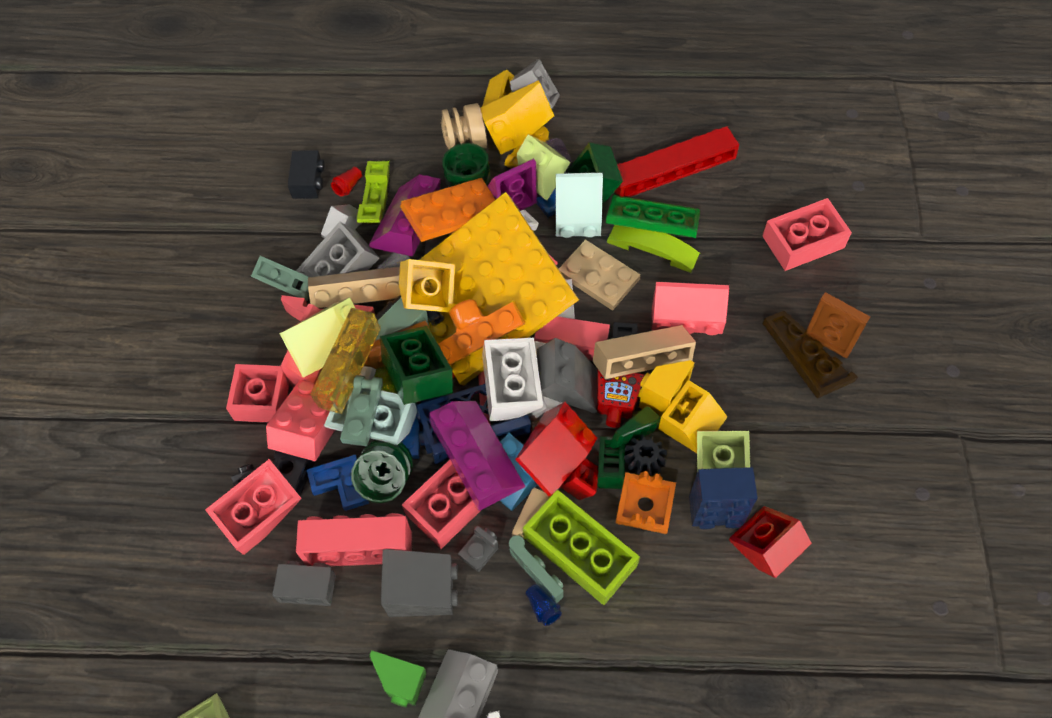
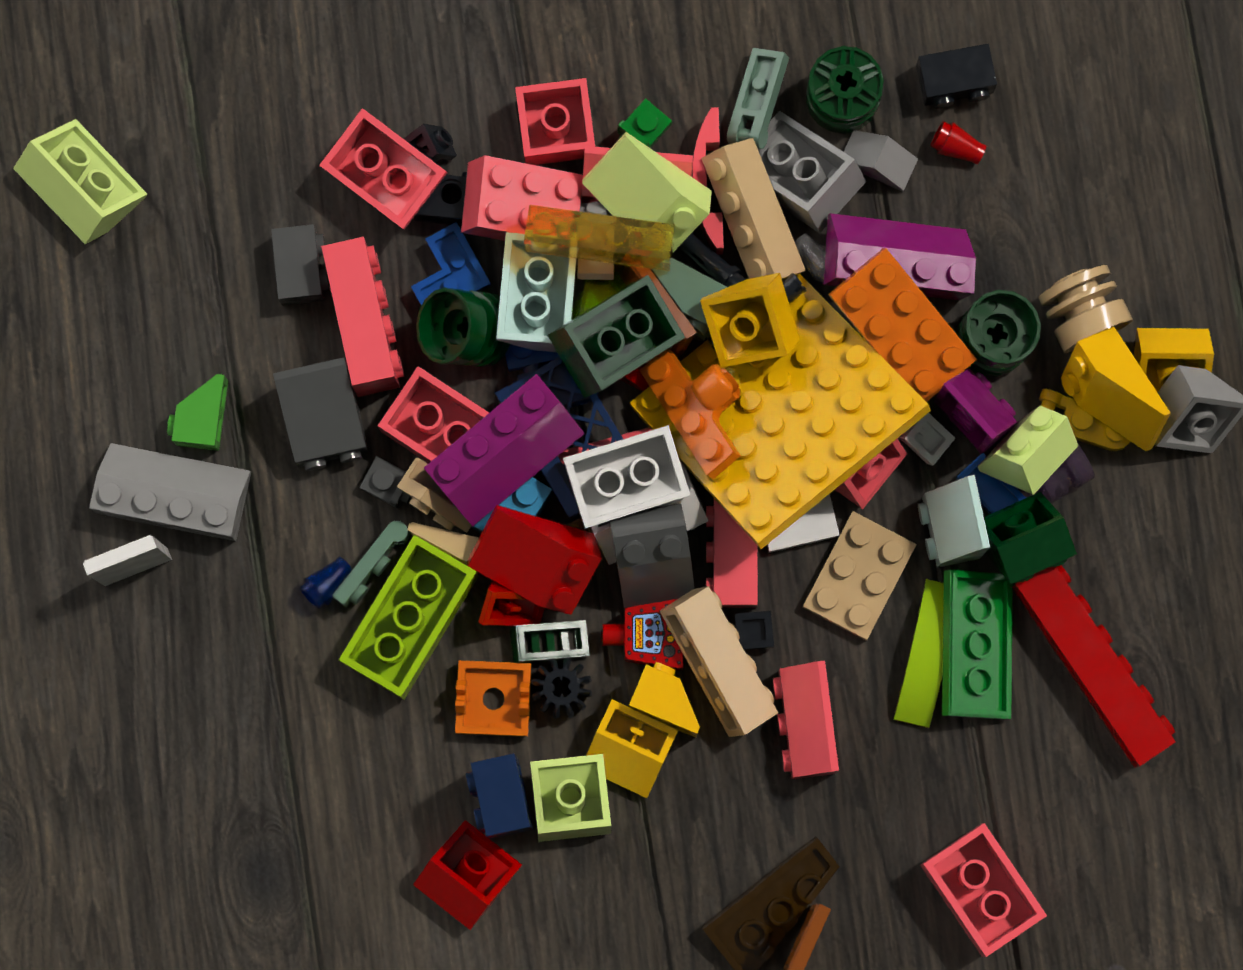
camera: 80 degrees right, 20 degrees up
sand green plate [340,375,382,446] -> none
lime slope [357,161,389,223] -> none
dark green slope [610,406,661,449] -> none
none -> tan bracket [397,458,472,533]
none -> green bracket [617,98,672,149]
none -> dark green wheel [806,46,884,134]

